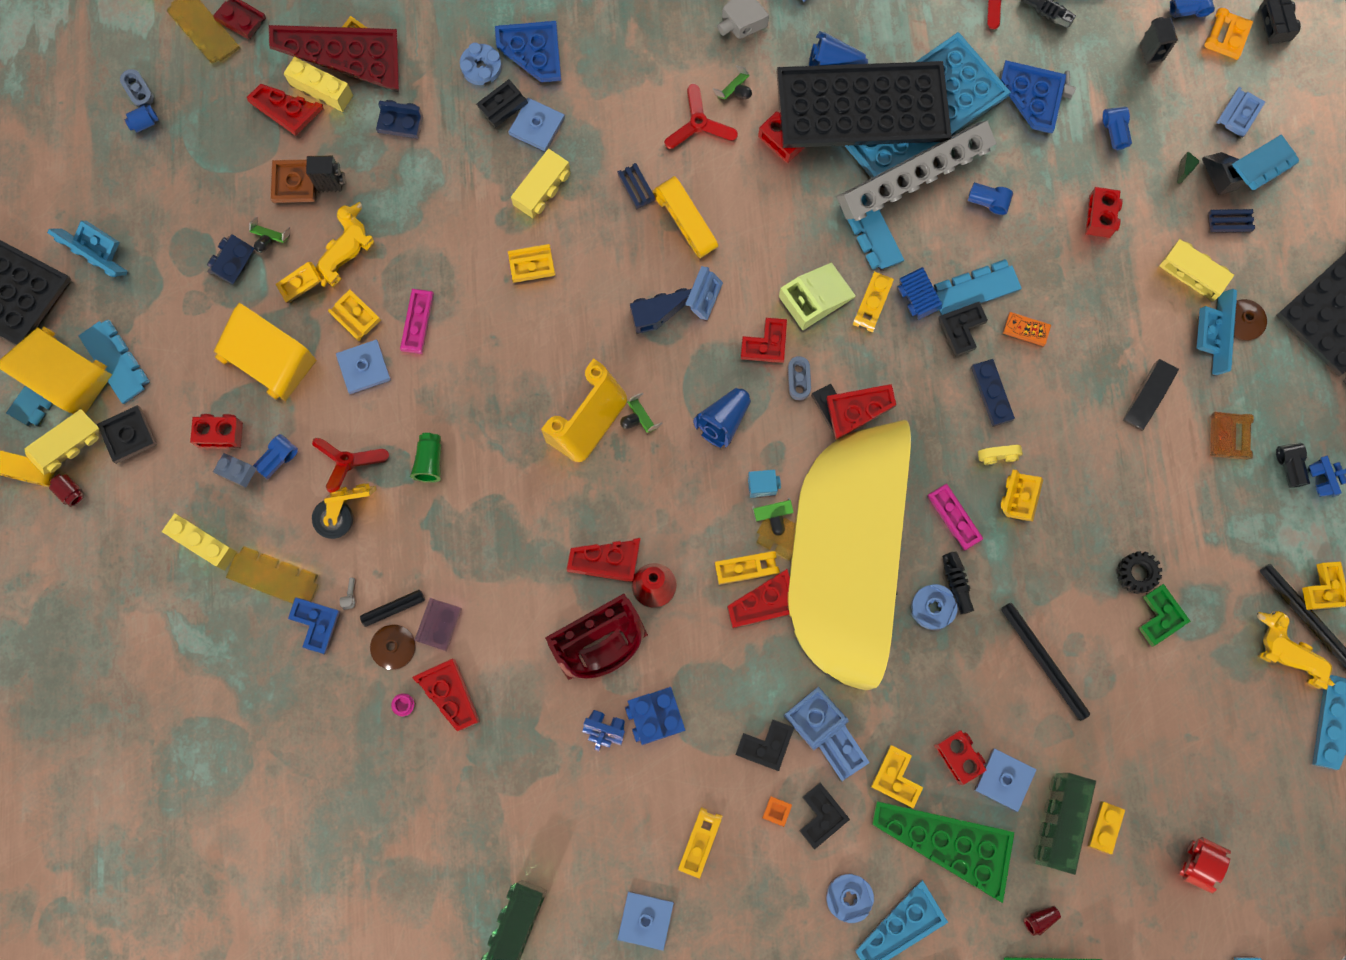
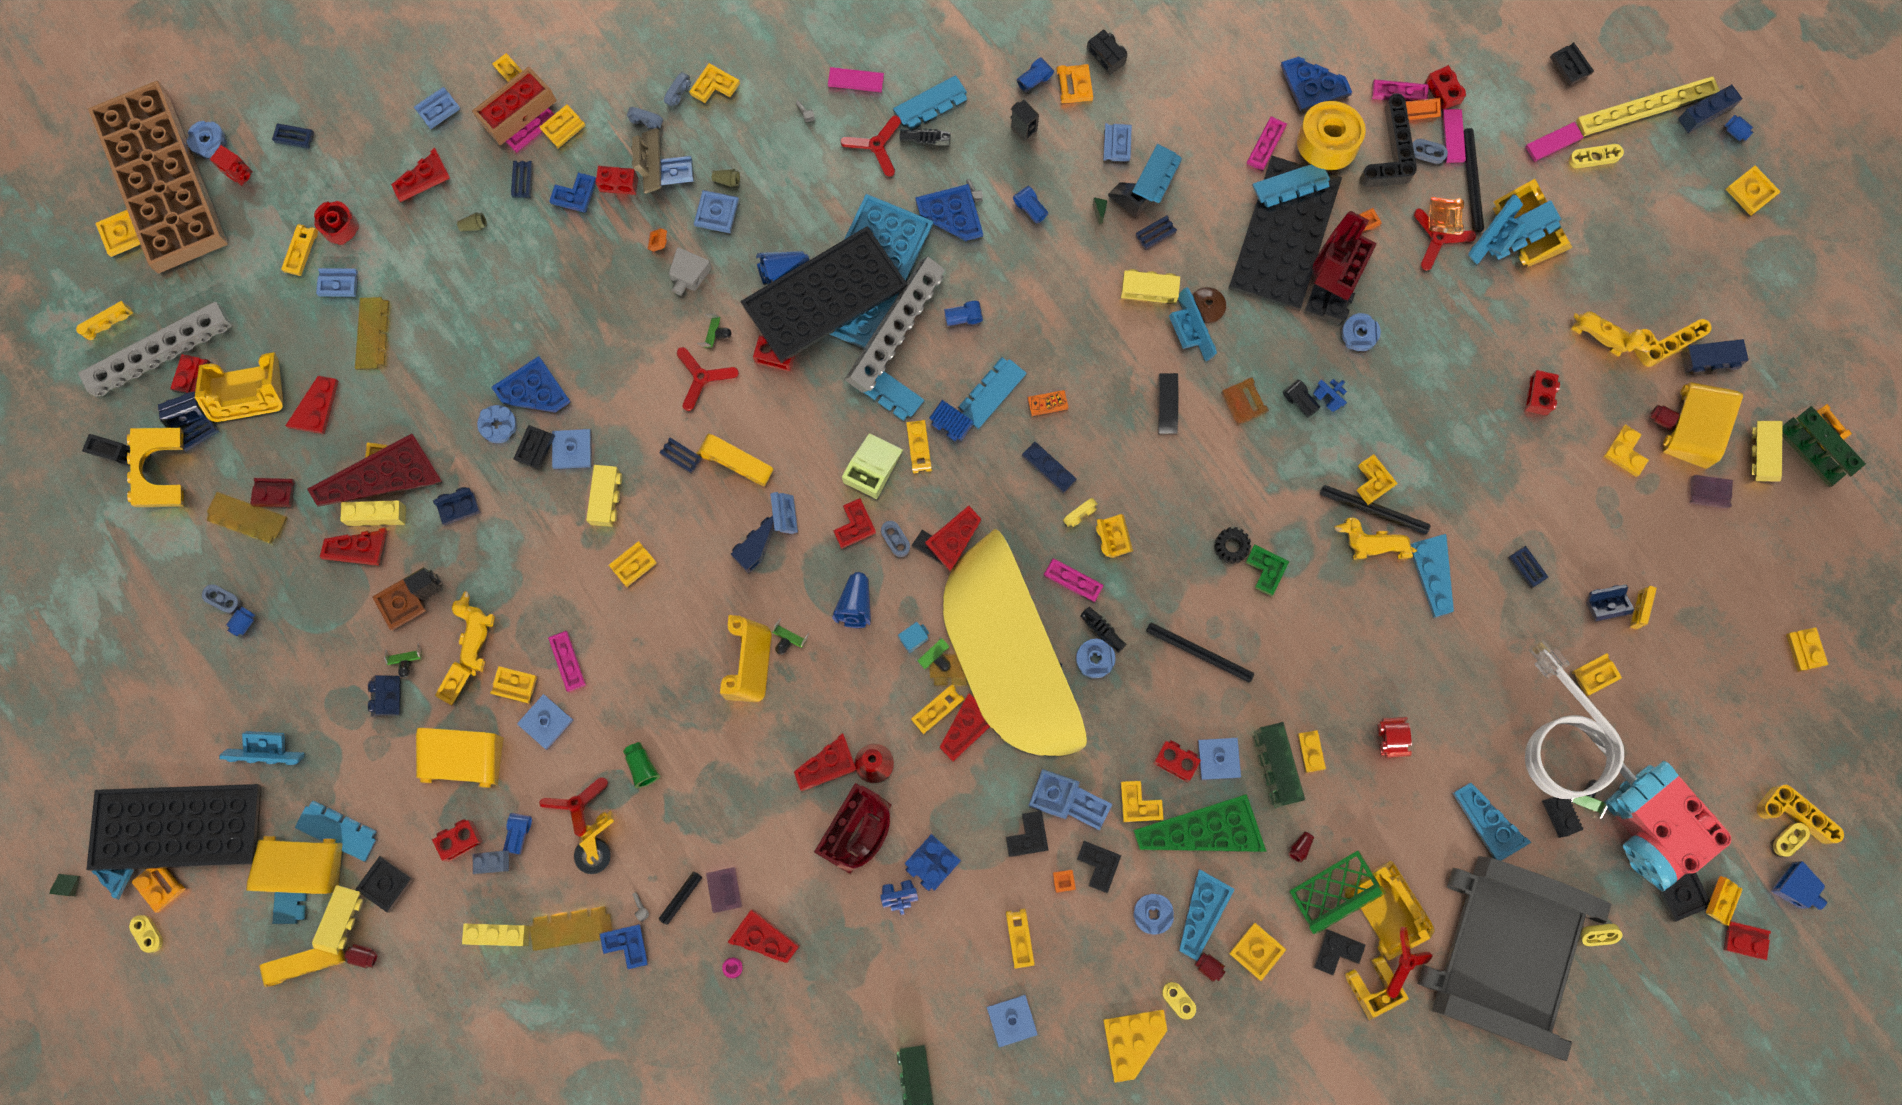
camera: 30 degrees left, 0 degrees up
reddish brown dish [370,625,416,670] -> none
black plate [938,301,988,357] -> none
red brick [1085,187,1123,238] -> none

